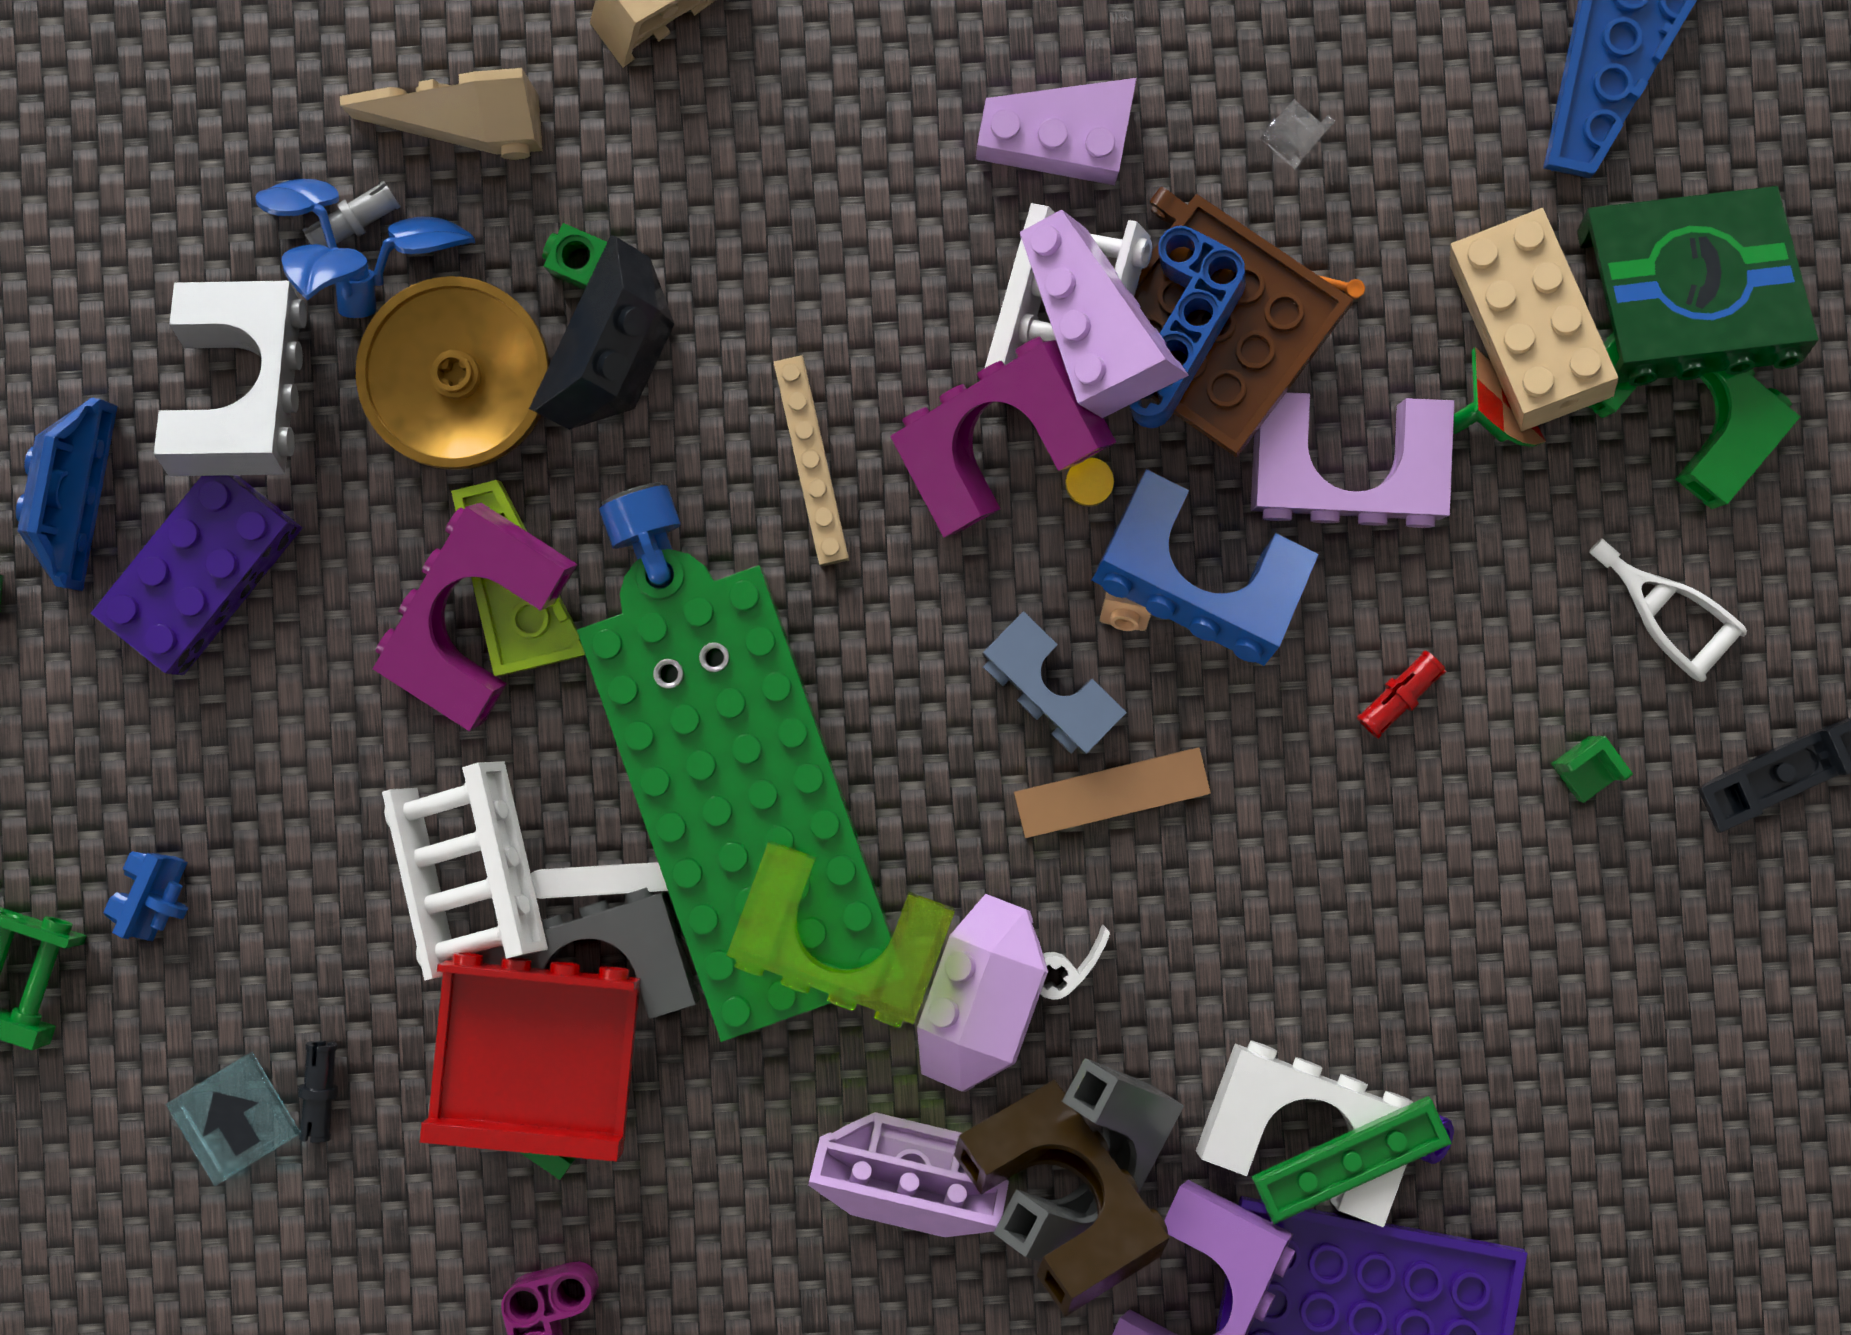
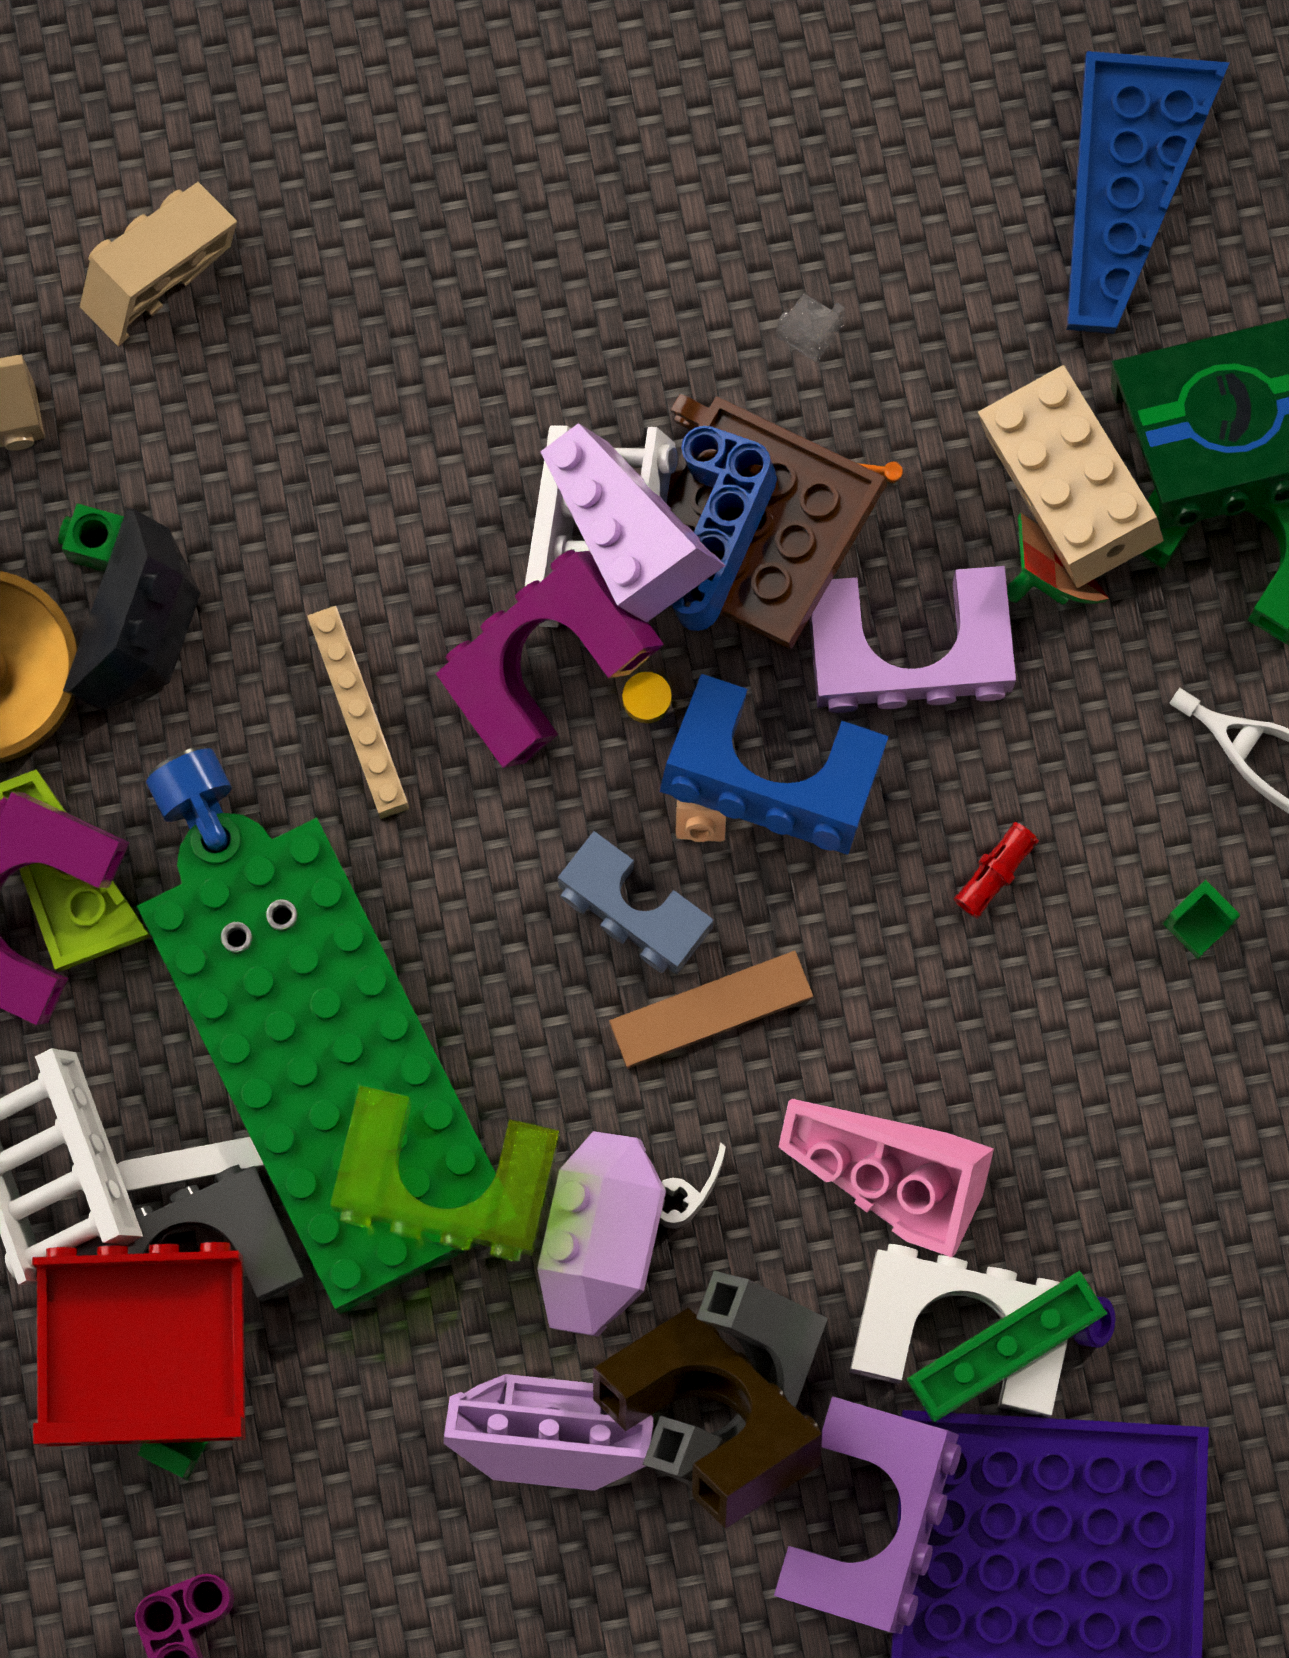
camera: 10 degrees left, 10 degrees down
lavender wedge [976,78,1136,185] -> none
none -> bright pink wedge [779,1099,994,1257]

